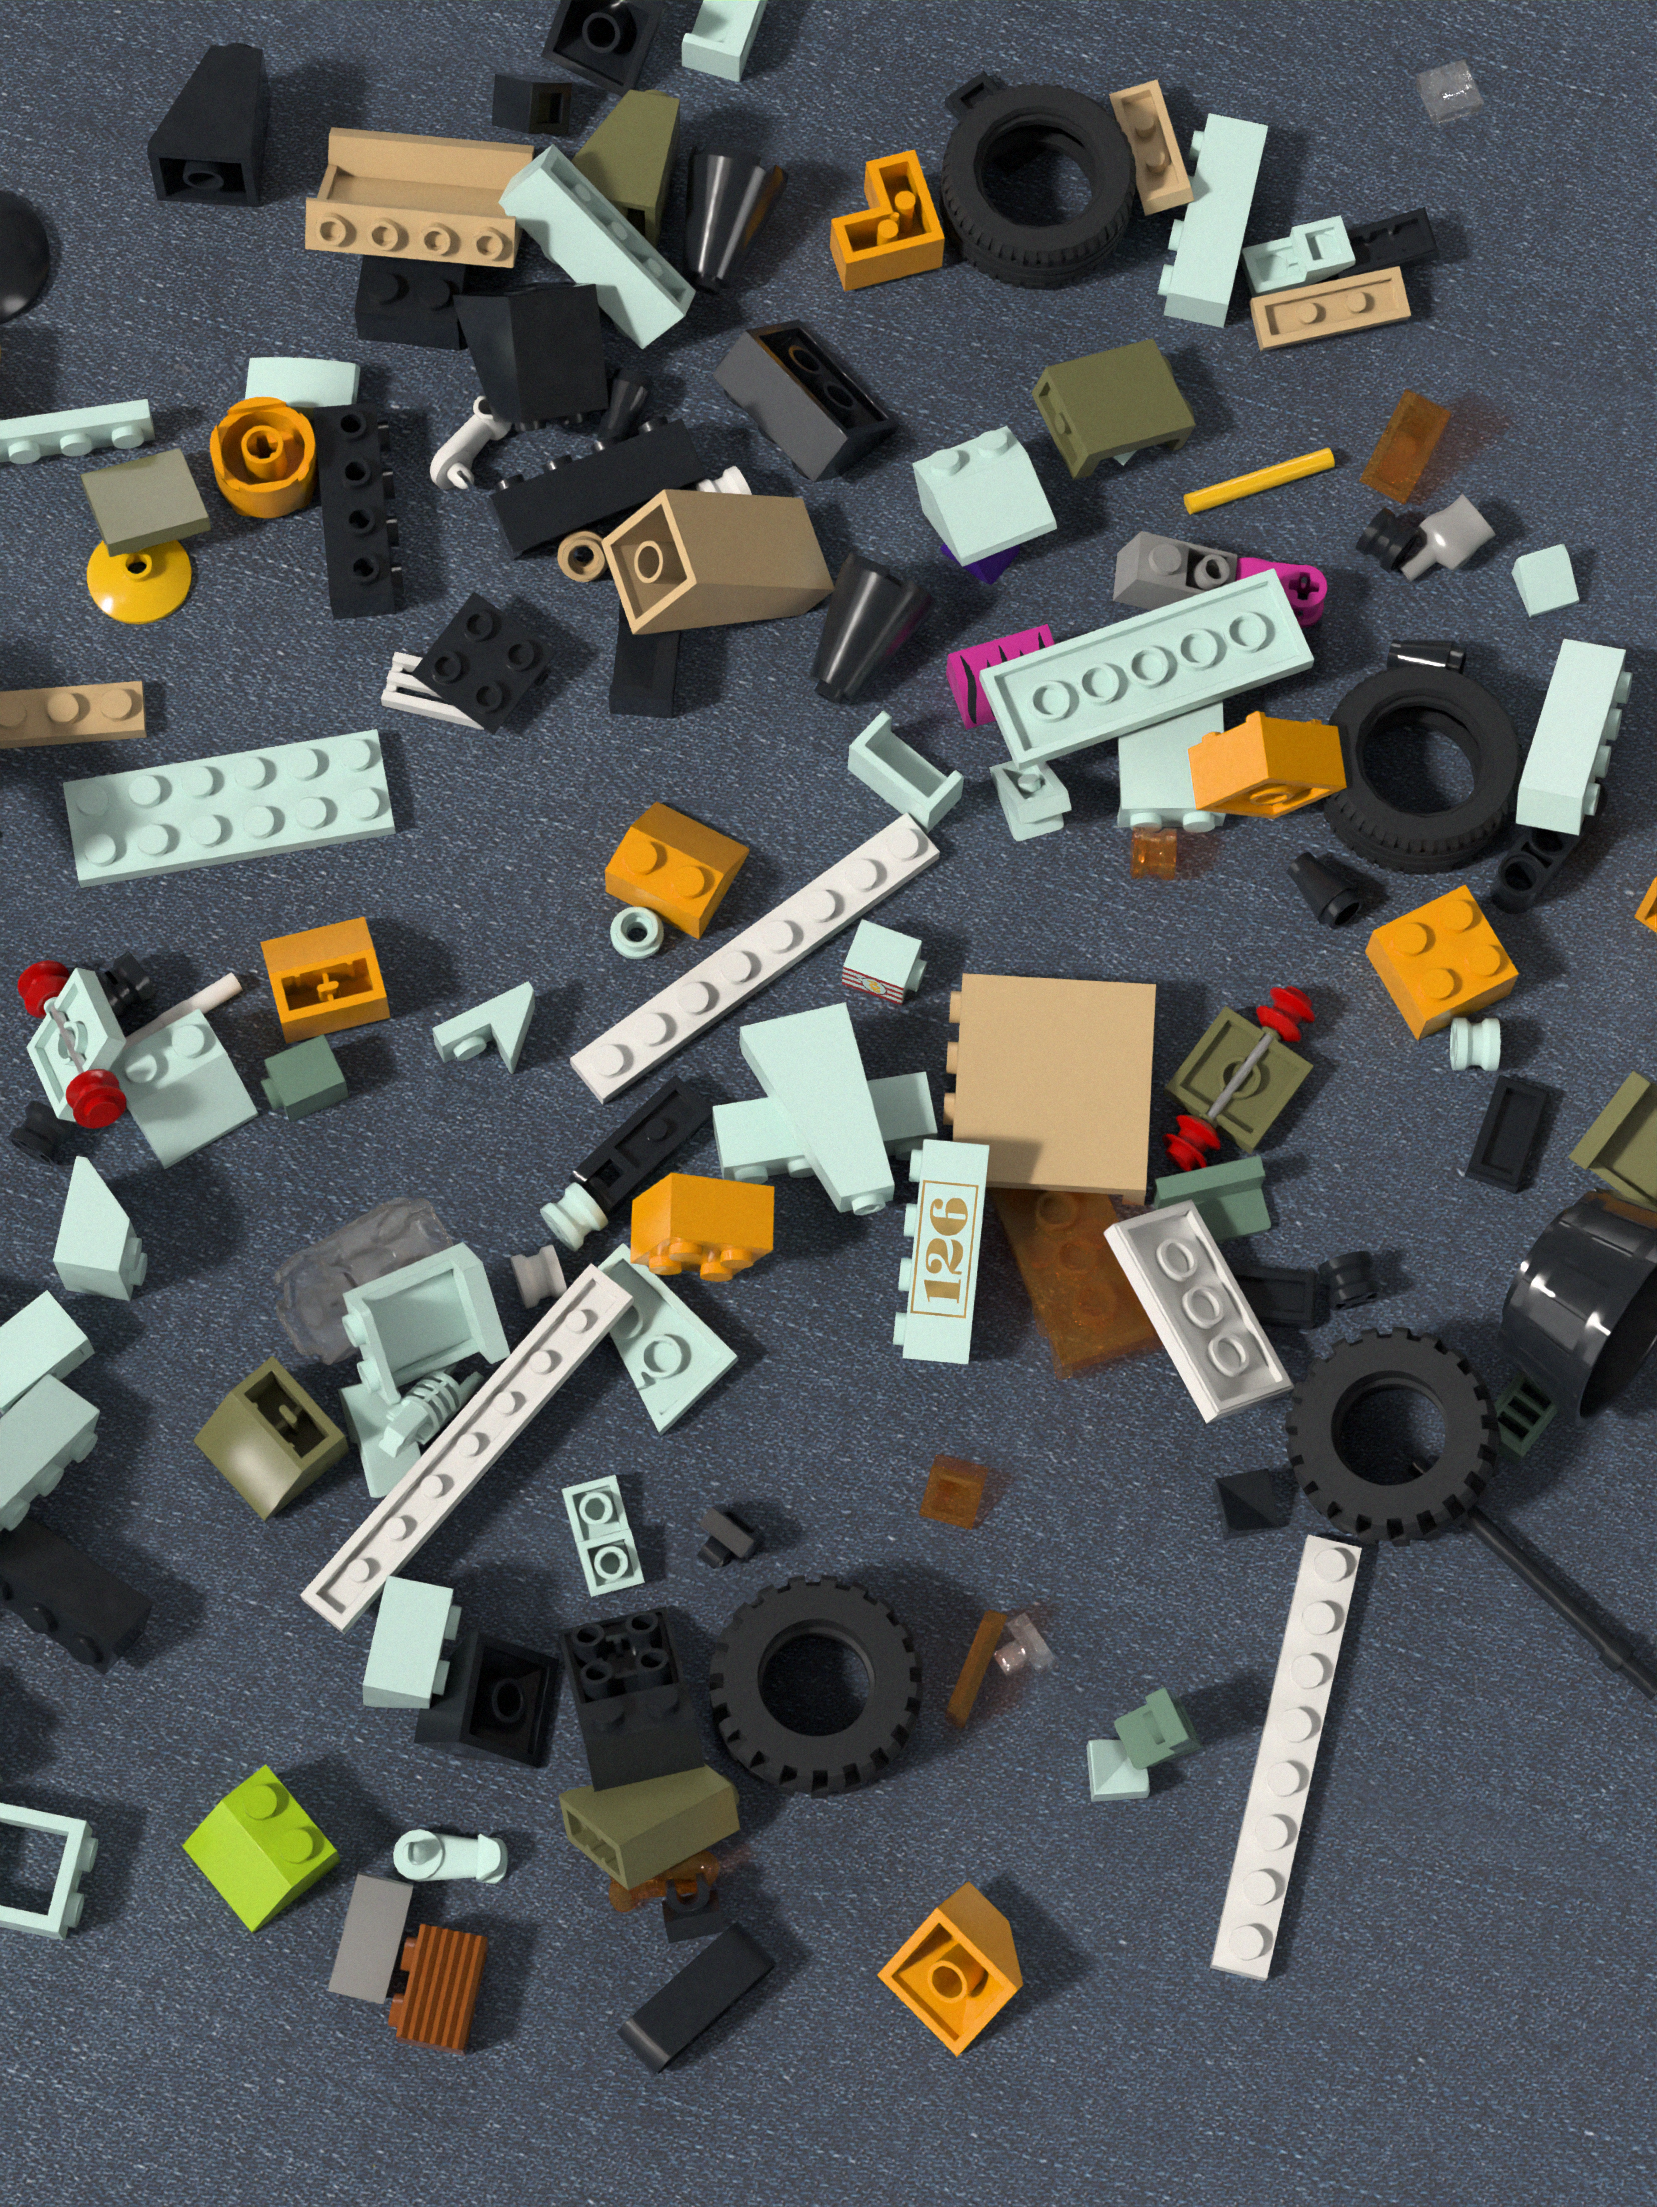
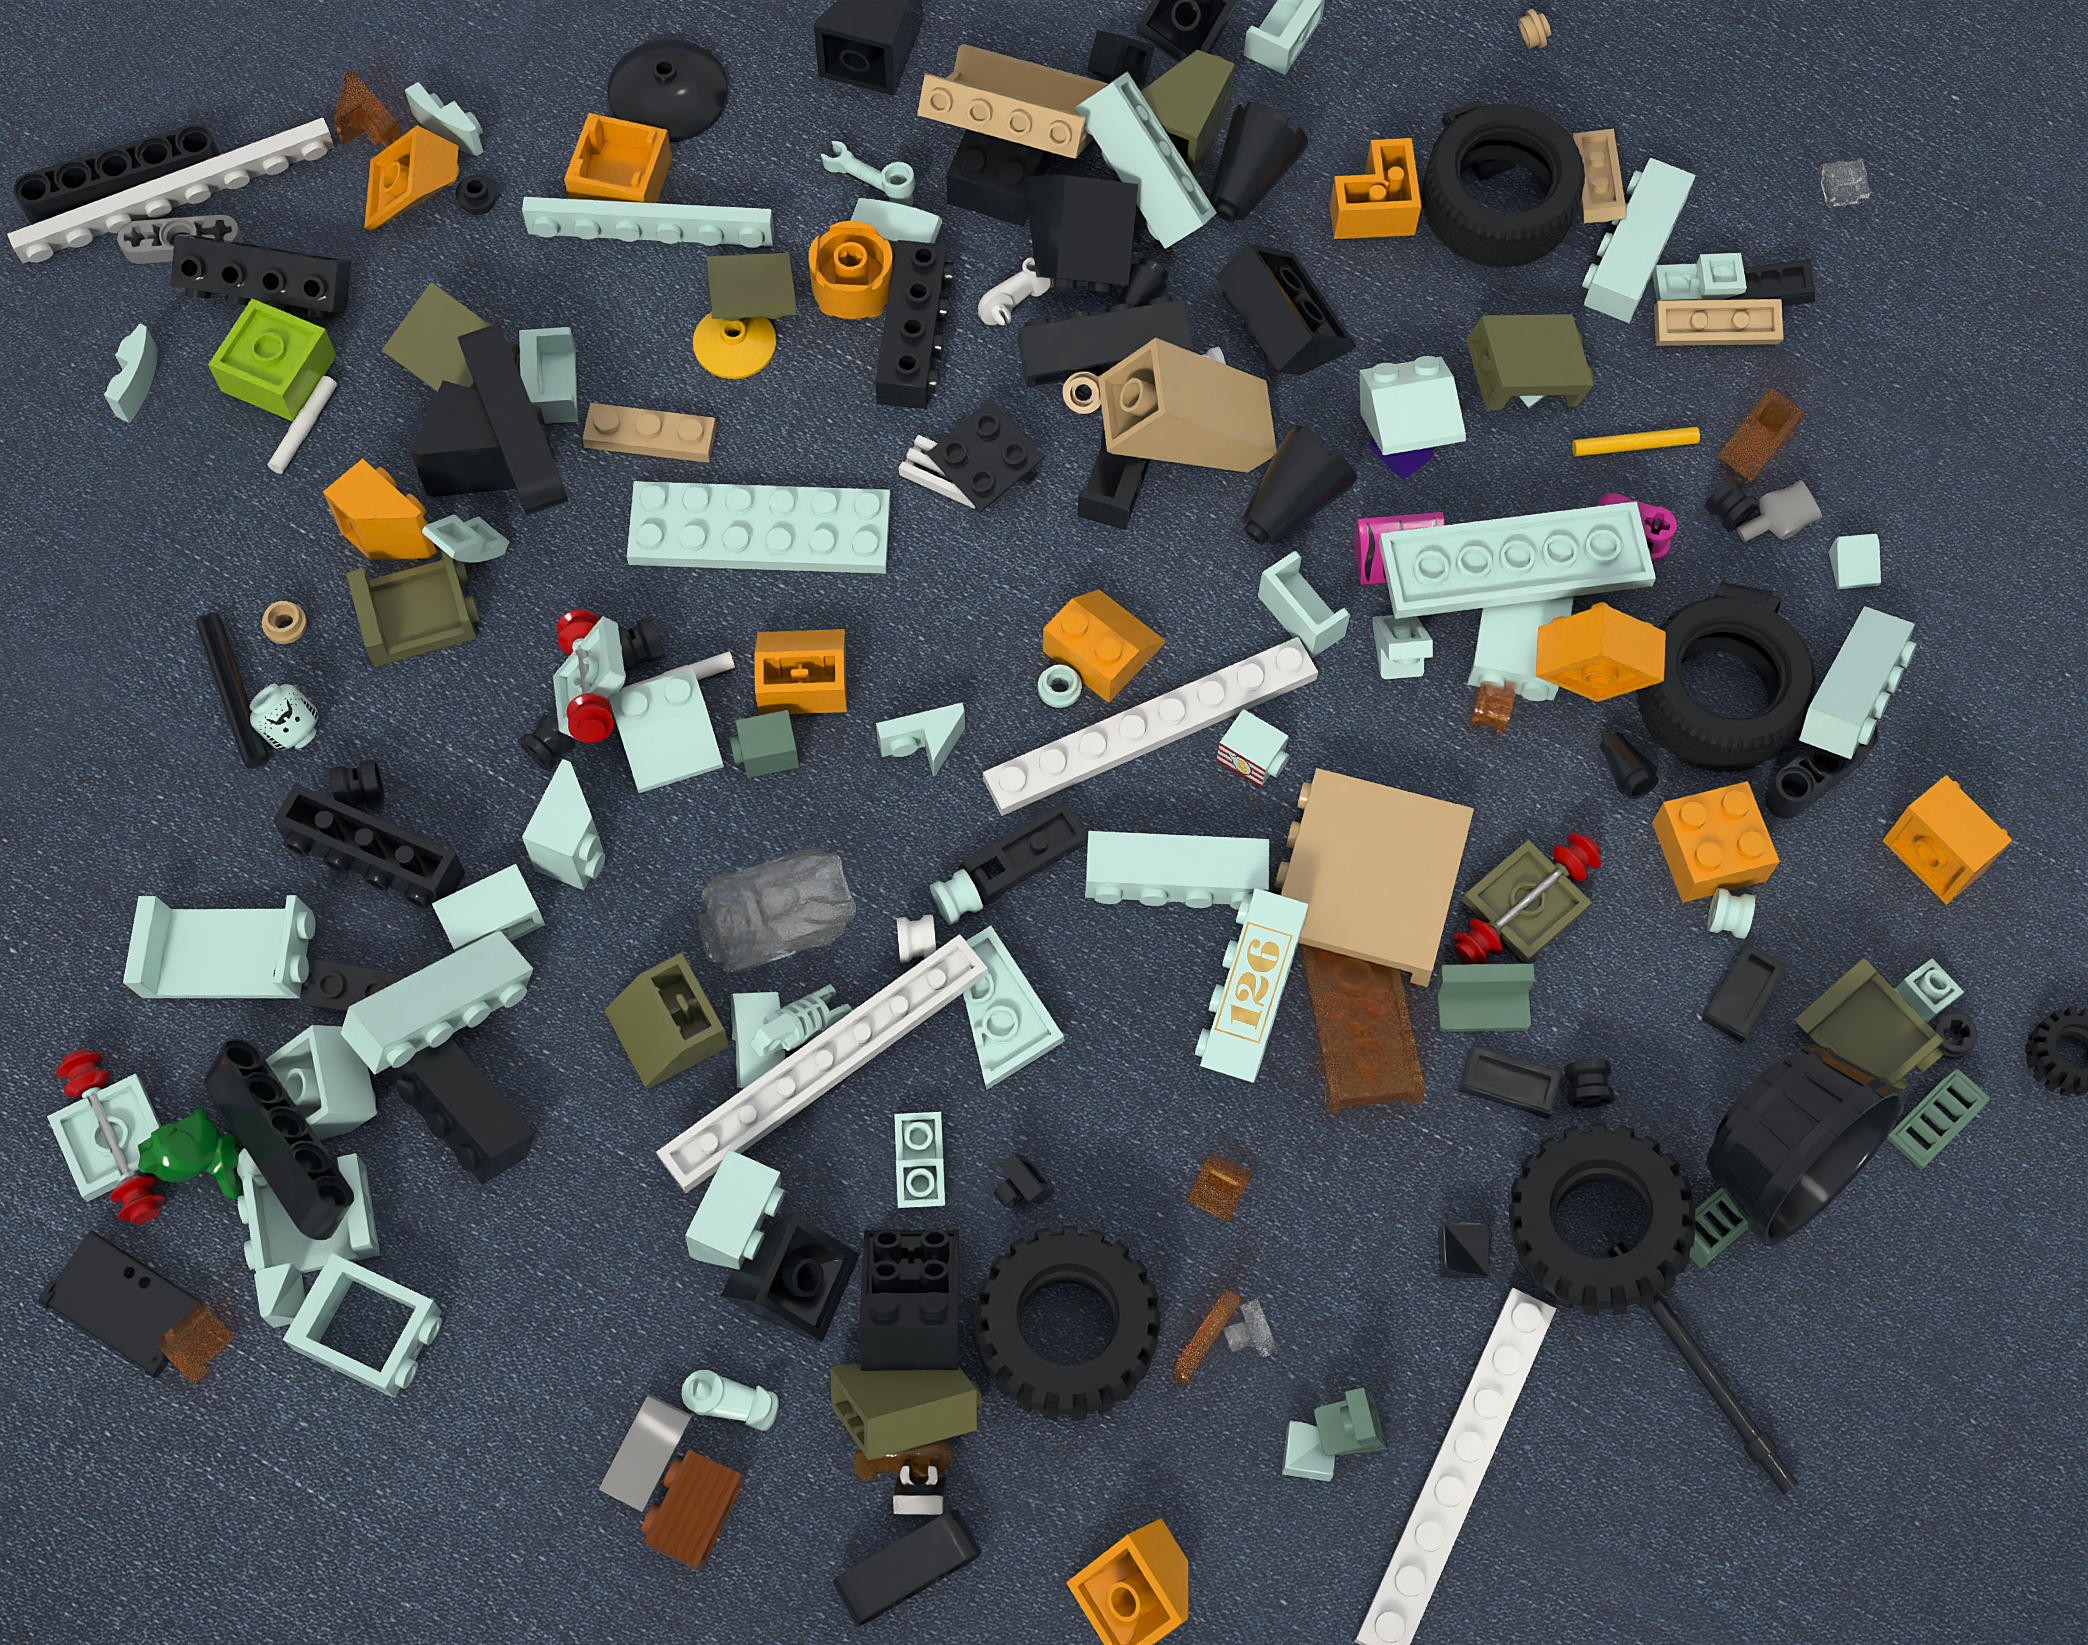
camera: 15 degrees right, 5 degrees down
lime slope [182,1764,341,1934] -> none
light aqua panel [342,1242,511,1406] -> none
light orange brick [630,1173,774,1282] -> none
light aqua slope [739,1002,895,1215] -> none
white tile [1103,1199,1295,1424] -> none
light grey slope [1113,531,1237,610] -> none
none -> light aqua brick [821,141,915,207]

